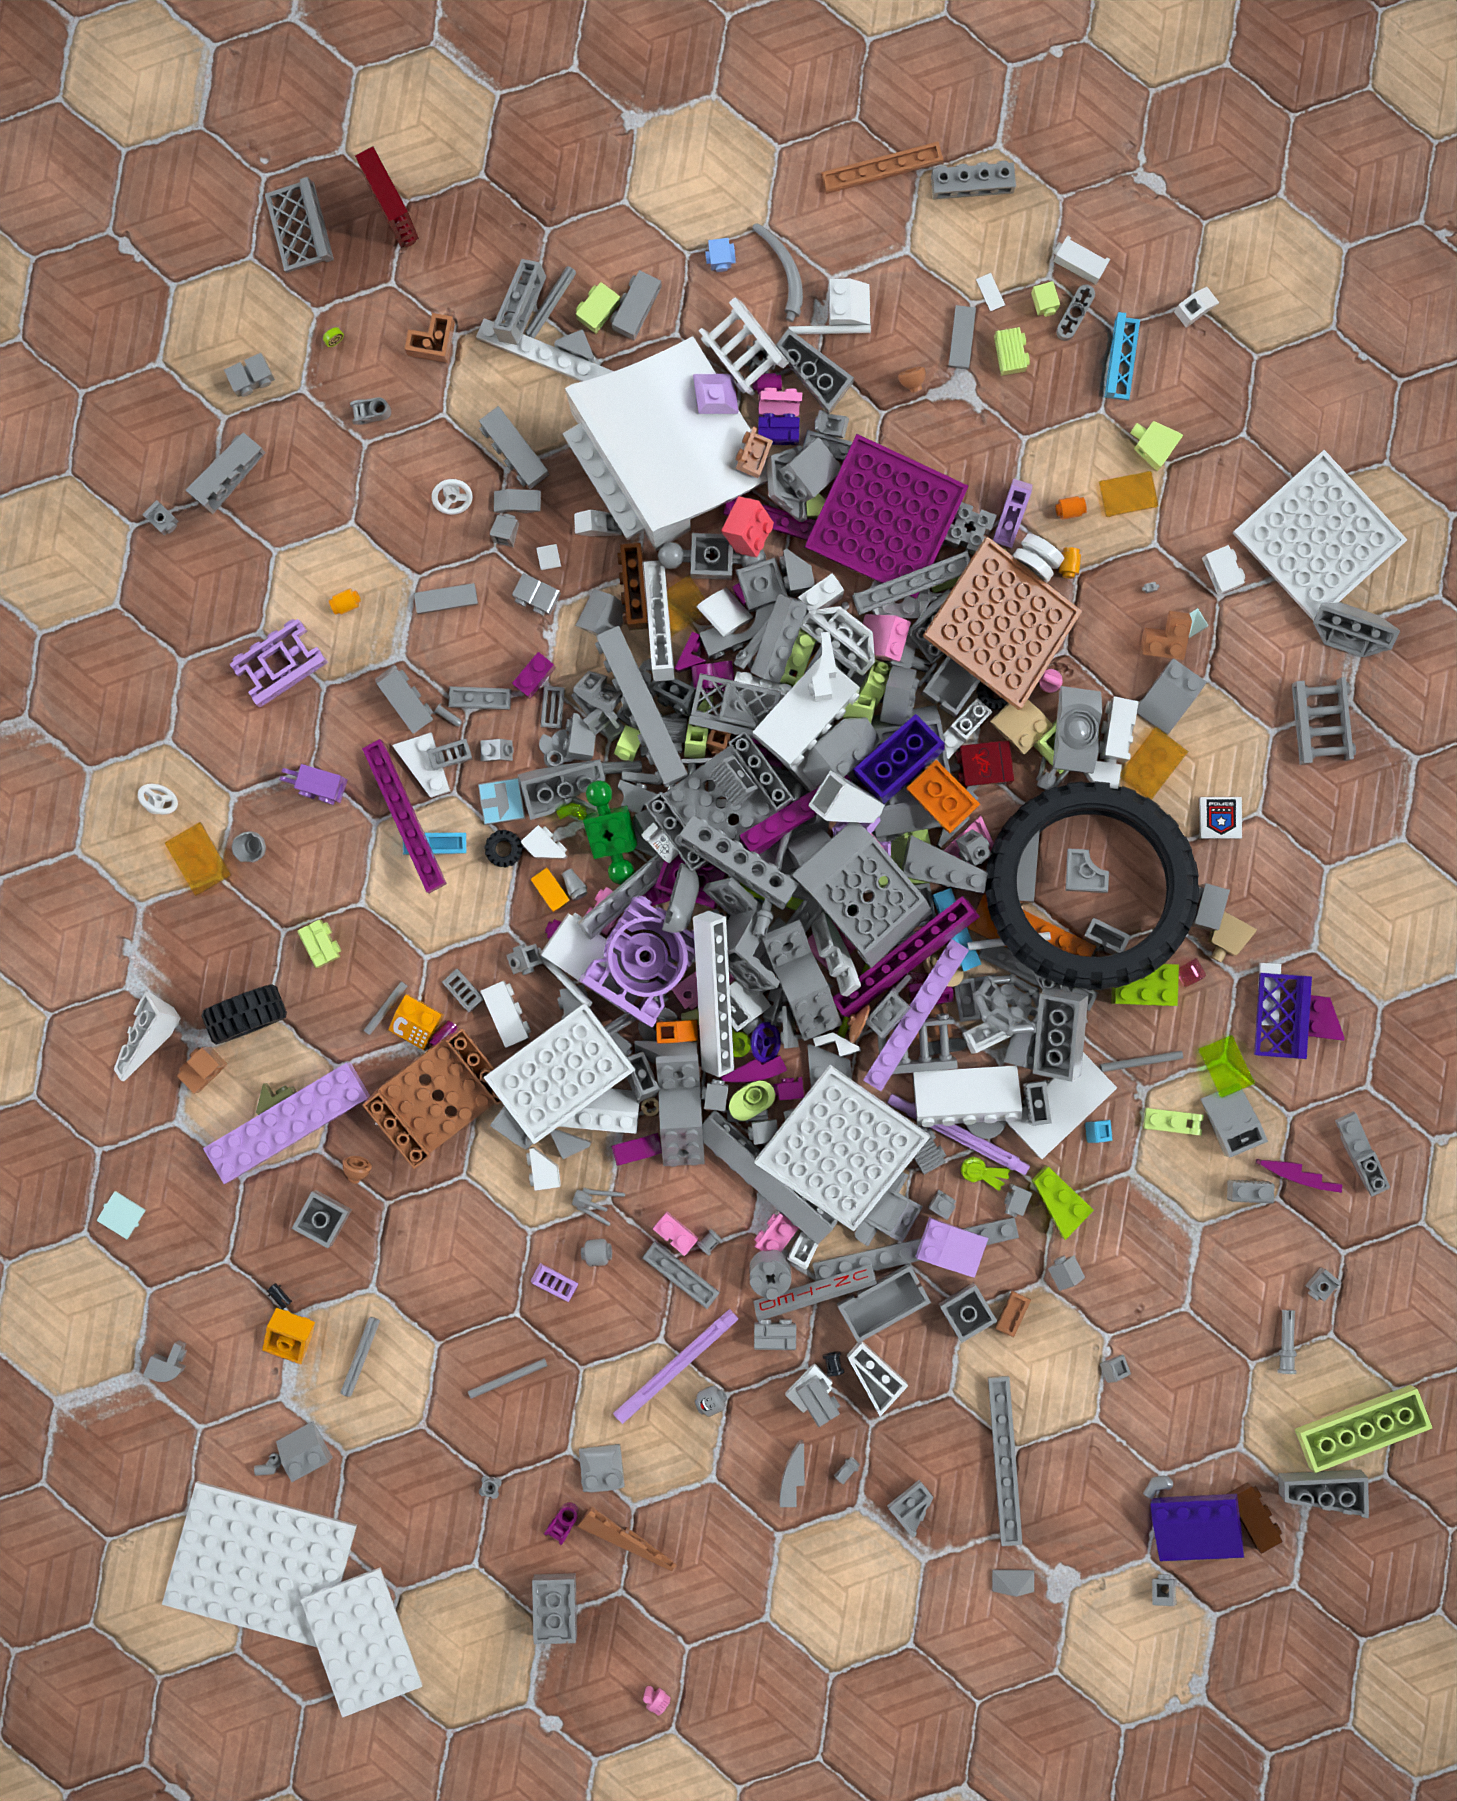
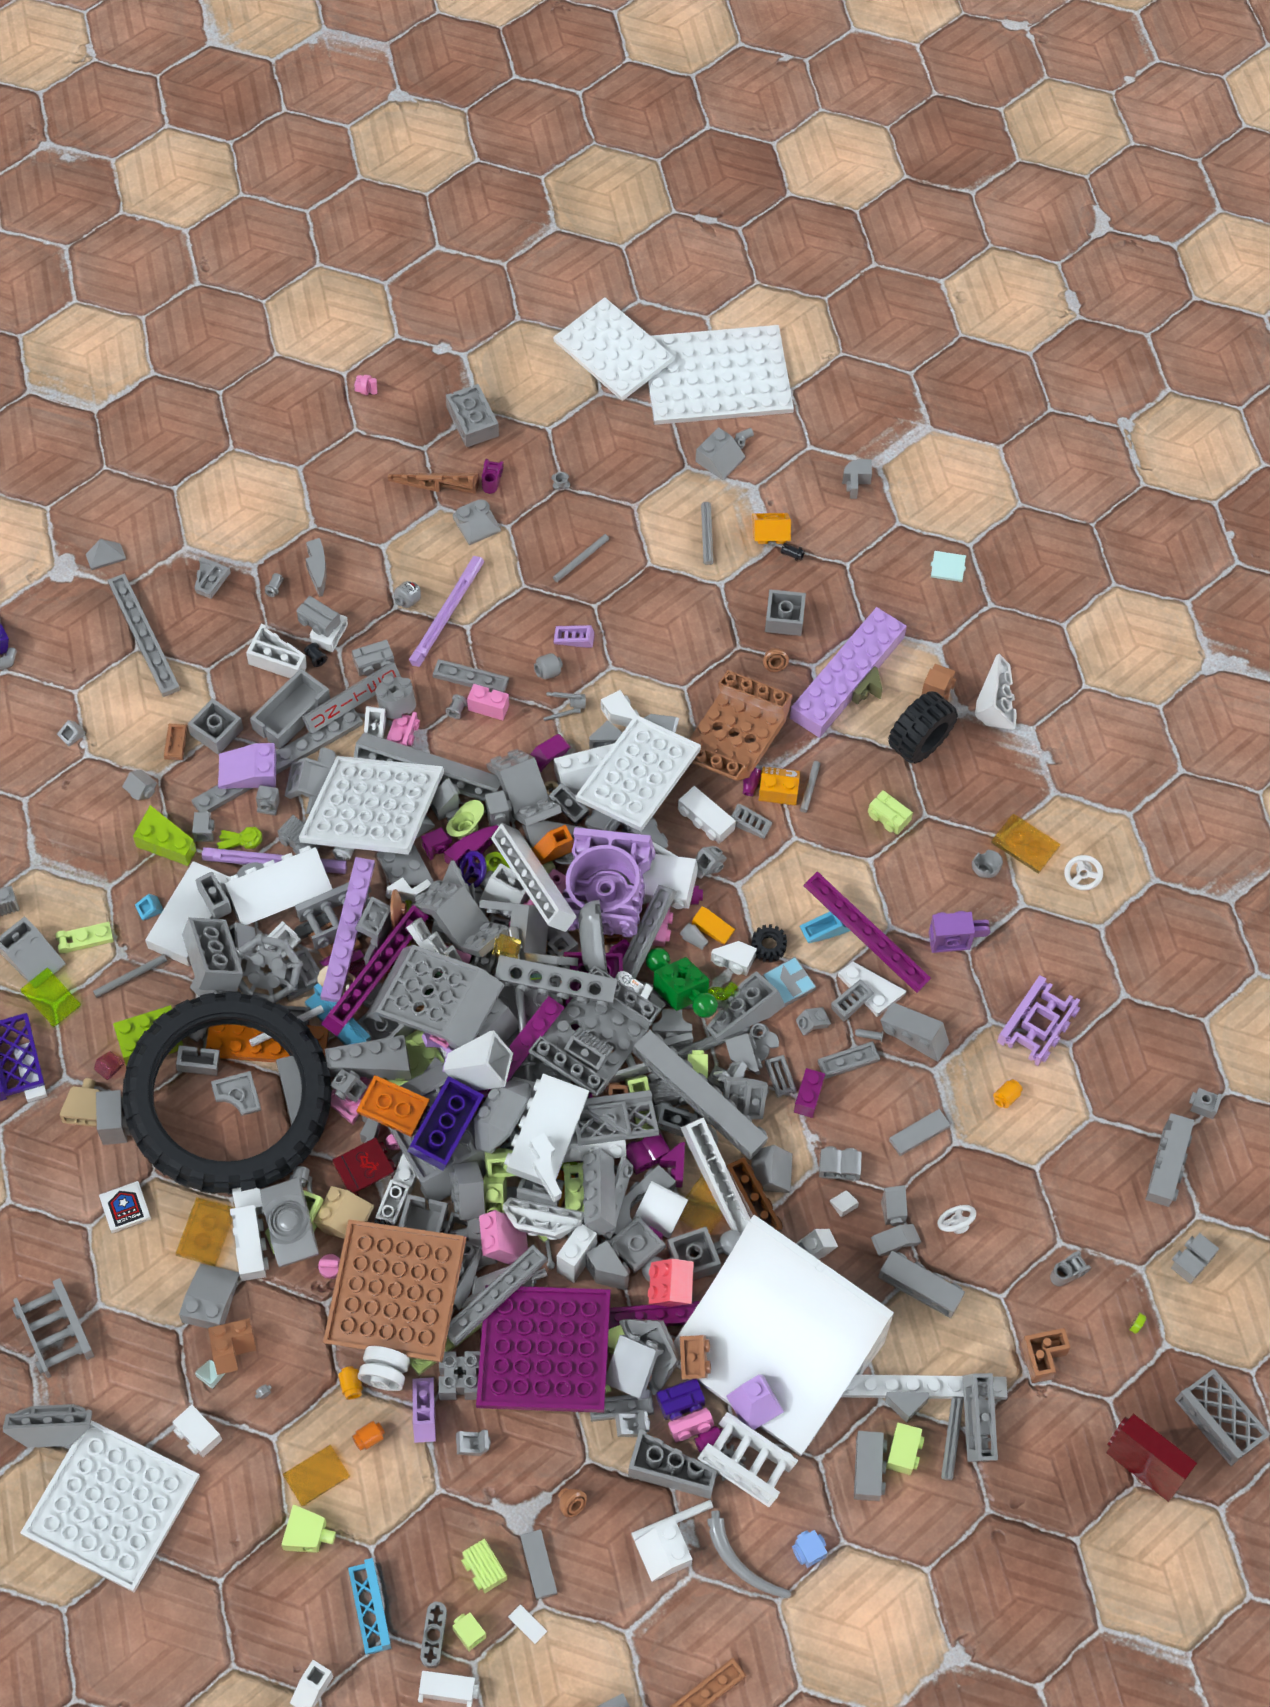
camera: 155 degrees right, 25 degrees down
none -> light grey bracket [456,1429,491,1456]
none -> clear yellow slope [492,934,521,959]

